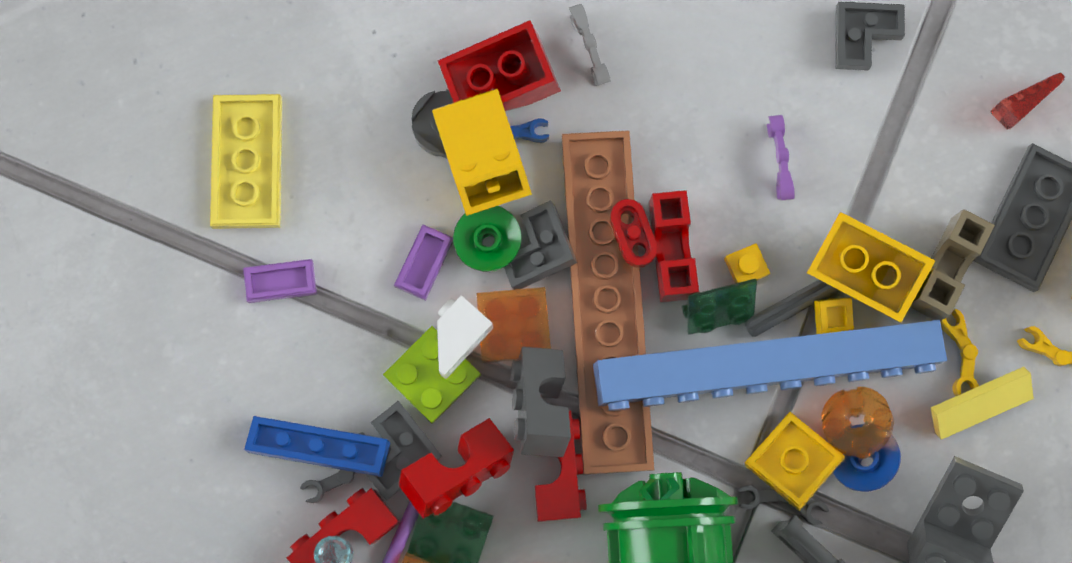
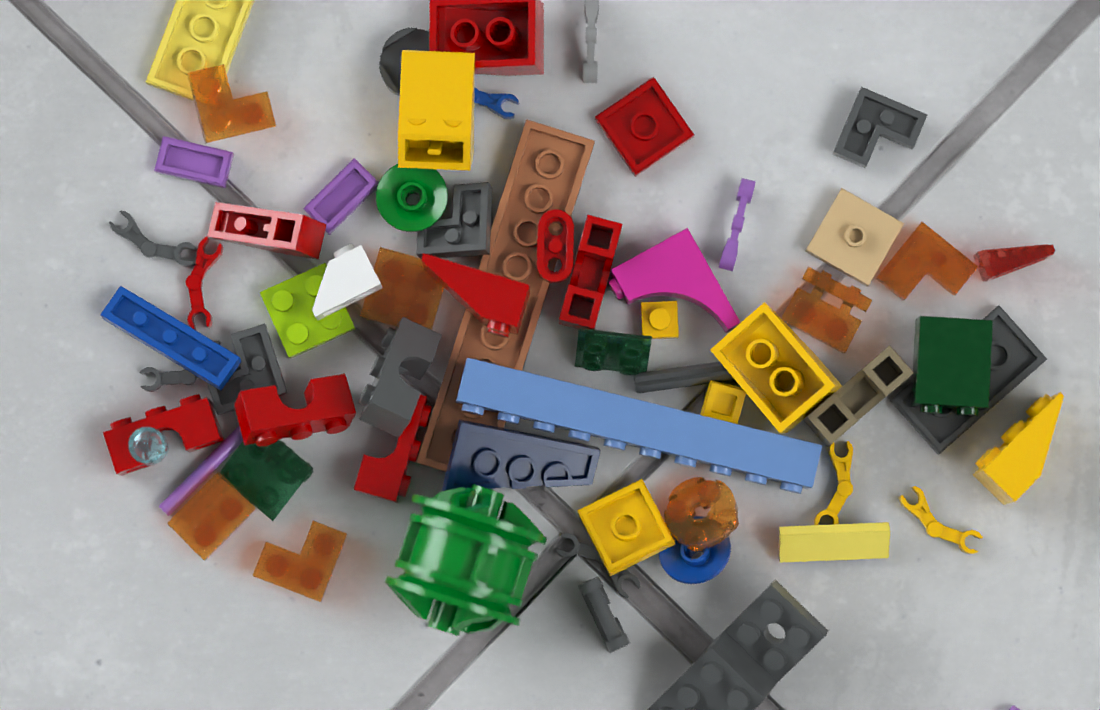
camera: 25 degrees right, 5 degrees up
none -> dark grey piece [109,211,197,267]
none -> red piece [185,237,223,330]
none -> clear orange plate [187,64,276,144]
none -> red slope [207,202,327,259]
none -> red slope [421,253,530,338]
none -> dark blue wing [442,419,601,491]
none -> red tile [595,77,695,177]
none -> dark pink arch [608,228,741,333]
none -> clear orange plate [781,266,872,354]
none -> tan plate [805,188,904,287]
none -> clear orange plate [876,222,978,301]
none -> dark green brick [911,316,993,416]

